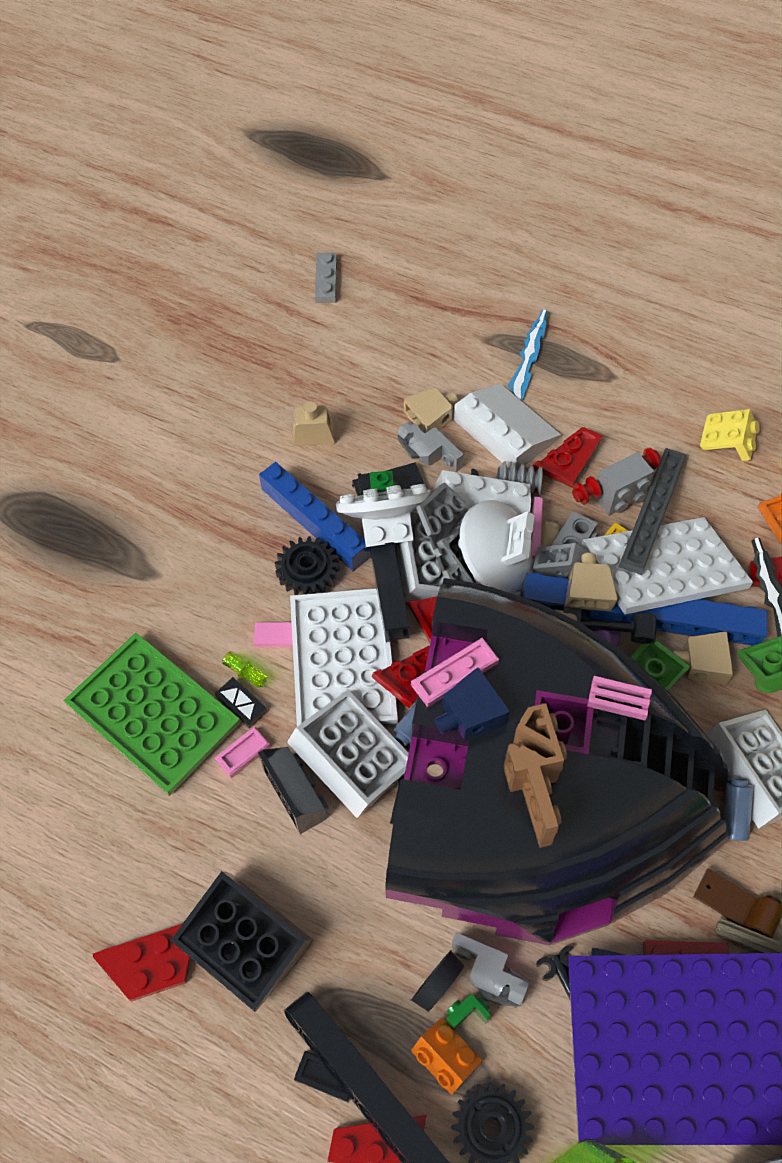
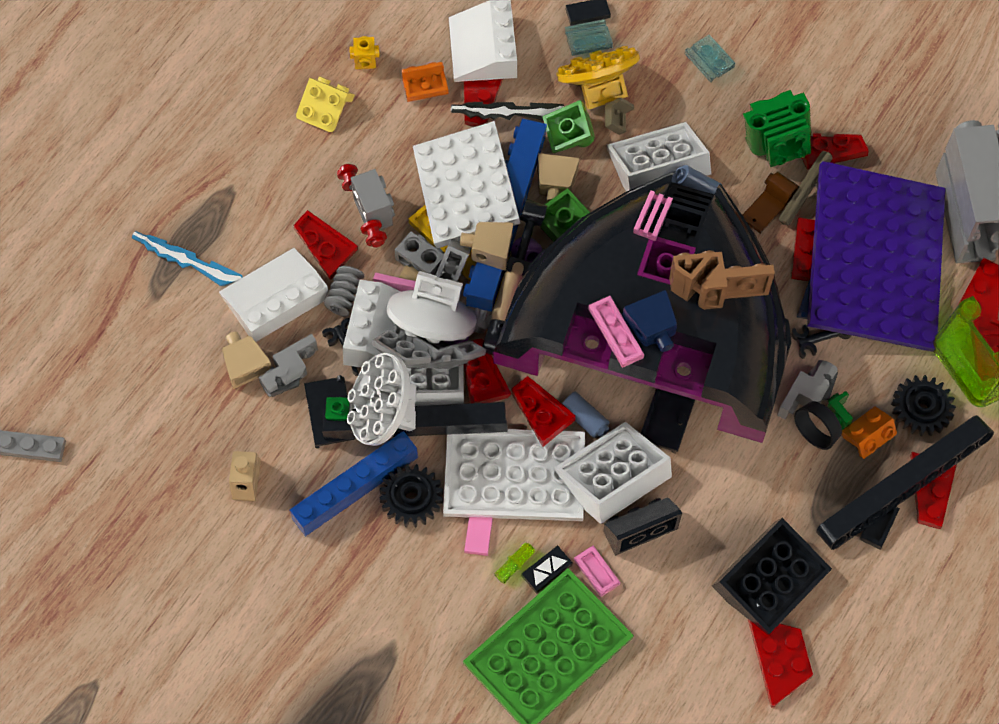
camera: 85 degrees left, 5 degrees up
dark grey tile [619,448,687,575] -> none

